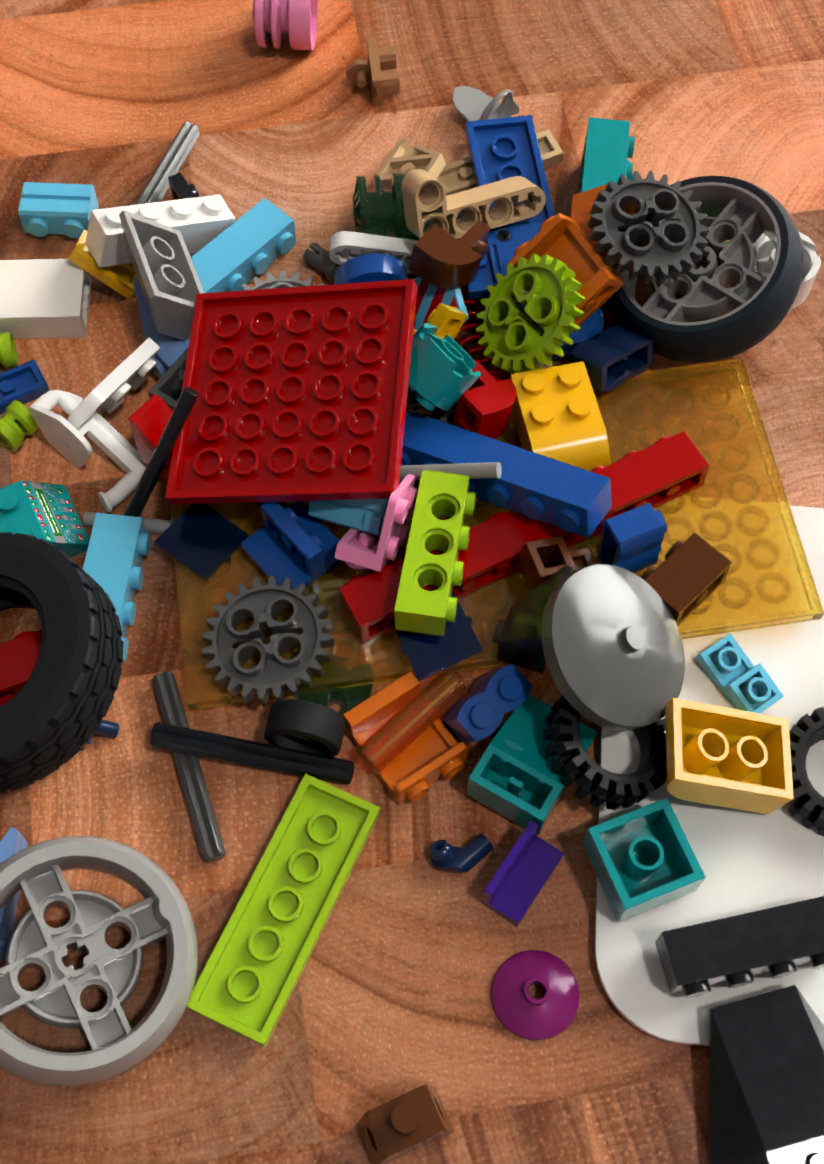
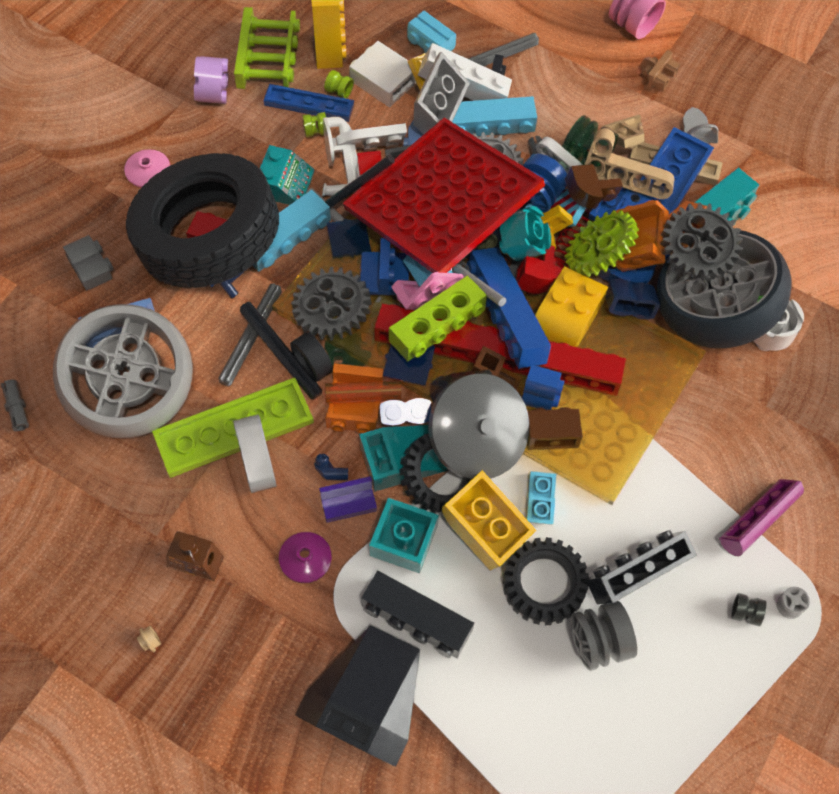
camera: 40 degrees right, 0 degrees up
none -> light grey beam [233,414,277,493]

